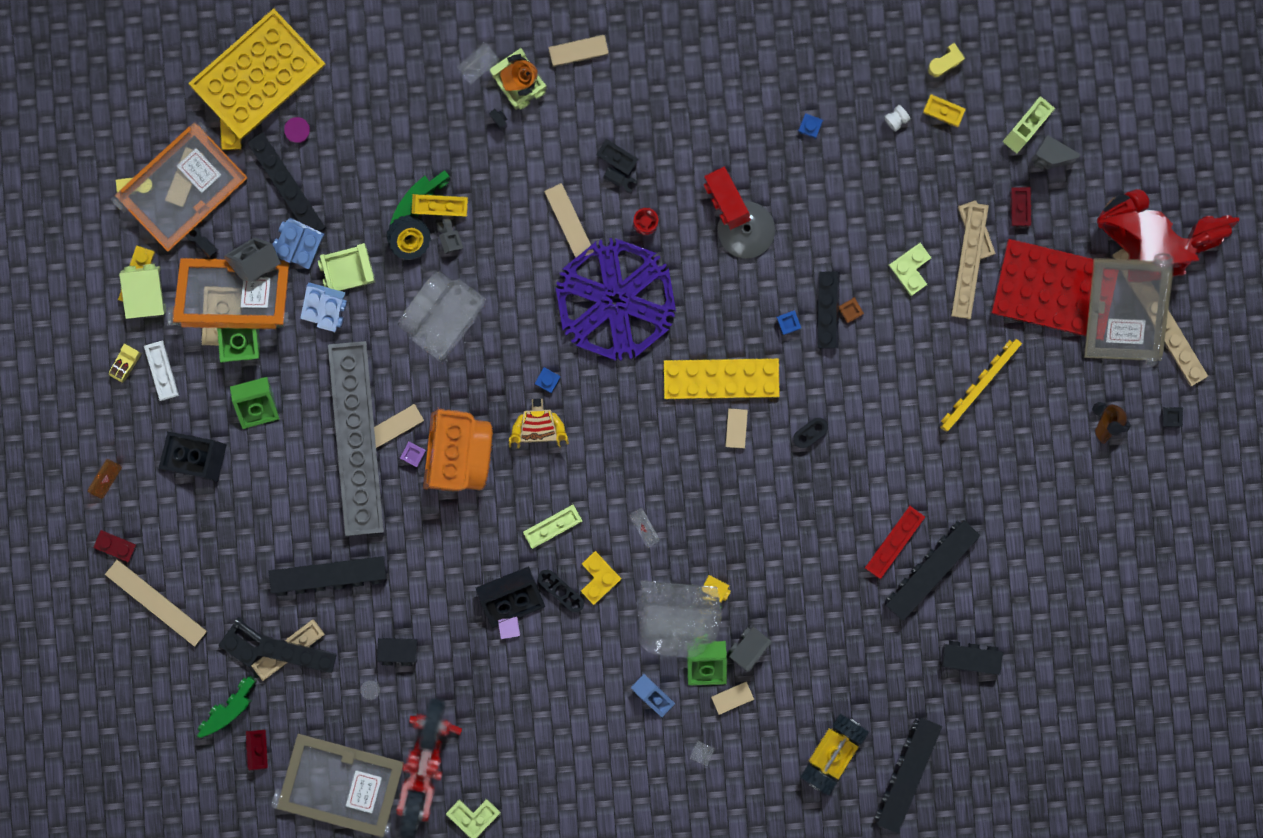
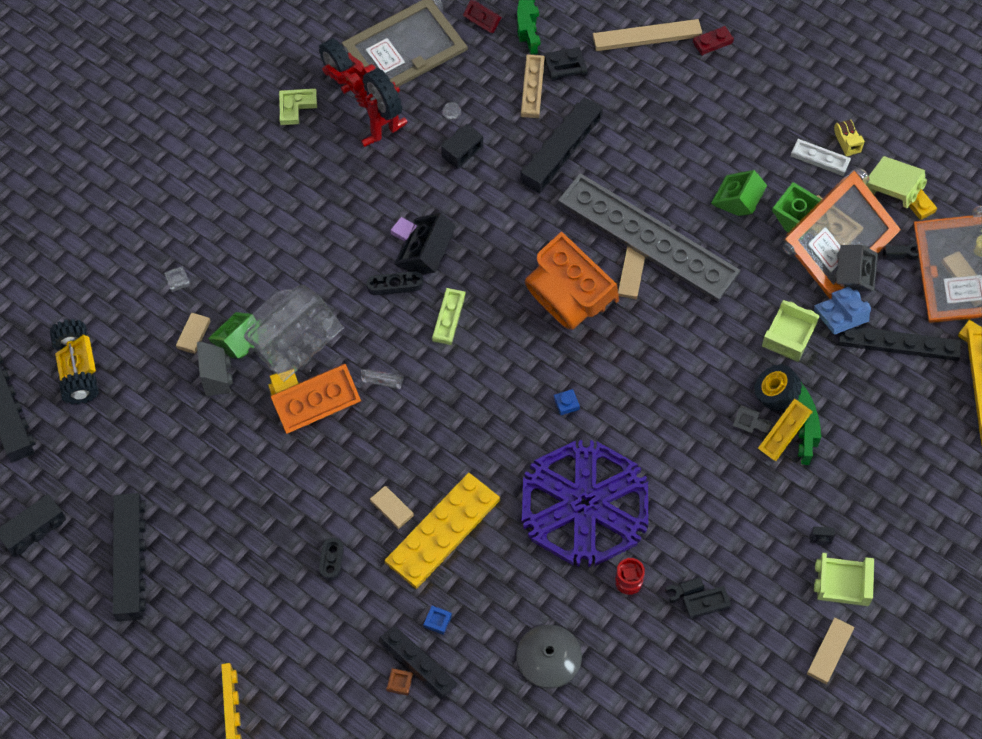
camera: 135 degrees right, 25 degrees down
clear orange slope [87,459,122,499] -> none
black slope [158,431,227,482] -> none
black plate [257,635,337,673] -> none
magenta piece [284,117,310,143] -> none
medium blue plate [300,282,347,332] -> none
clear brick [398,271,488,364] -> none
medium lavender plate [400,442,426,467] -> none
clear slope [456,43,500,84] -> none
orange cap [500,54,538,97] -> none
torso [509,399,569,448] -> none
tan tile [544,183,594,258] -> none
yellow plate [581,551,621,605] -> none
medium blue slope [631,674,675,717] -> none
red brick [703,166,751,230] -> none
red plate [865,506,925,579] -> none
none -> orange plate [270,364,361,434]

